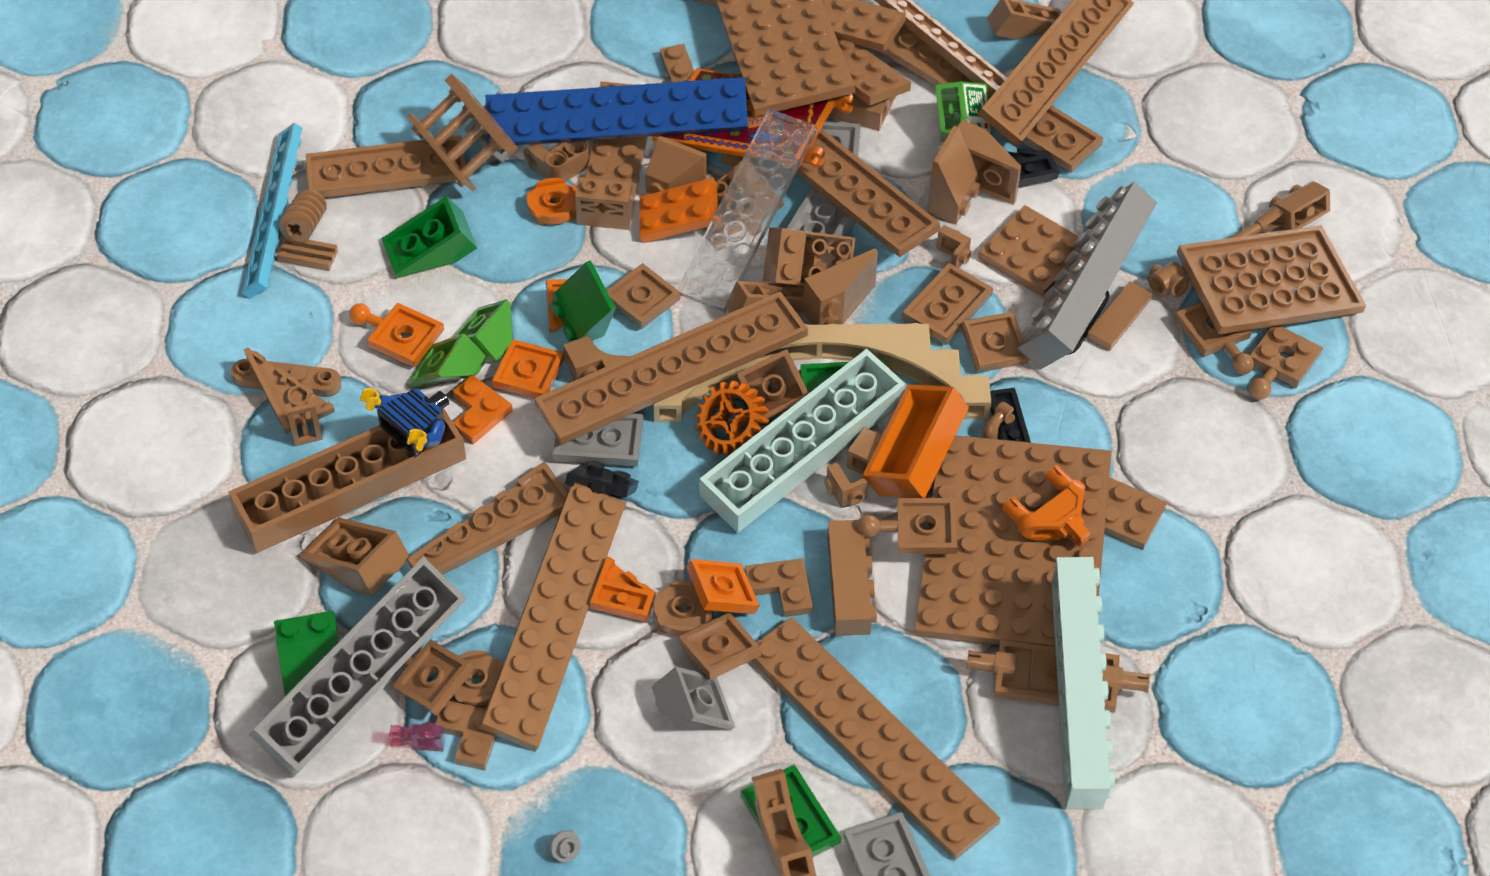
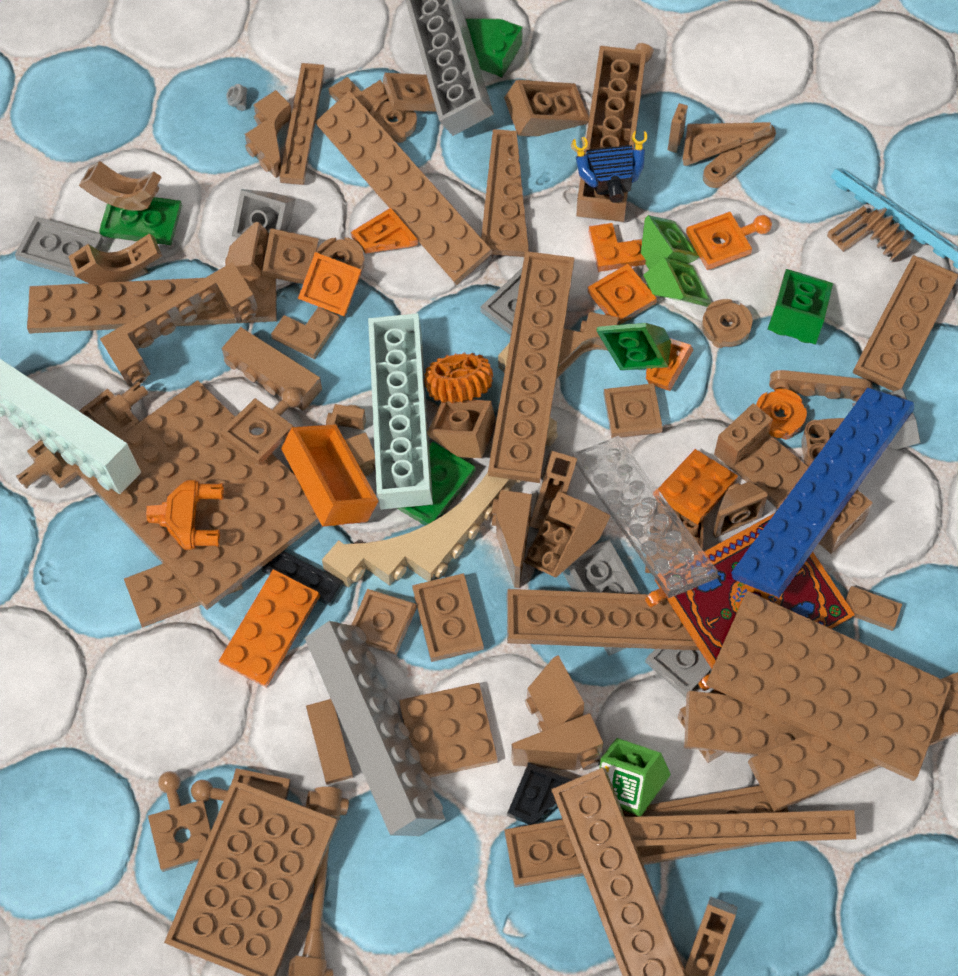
camera: 130 degrees right, 10 degrees up
clear pink plate [389,722,445,752] -> none
medium nougat fence [407,73,518,191] -> none
black wing [564,461,639,498] -> none
medium nougat bracket [936,225,972,268] -> none
medium nougat arm [981,402,1015,439] -> none
none -> medium nougat arch [68,233,162,285]
none -> medium nougat plate [100,262,259,387]
none -> orange plate [219,569,320,688]
none -> medium nougat slope [225,222,269,277]
none -> medium nougat arch [245,90,292,178]
none -> medium nougat plate [279,63,325,185]
none -> medium nougat hinge [635,43,654,63]
none -> medium nougat plate [701,299,752,348]
none -> medium nougat plate [769,370,872,402]

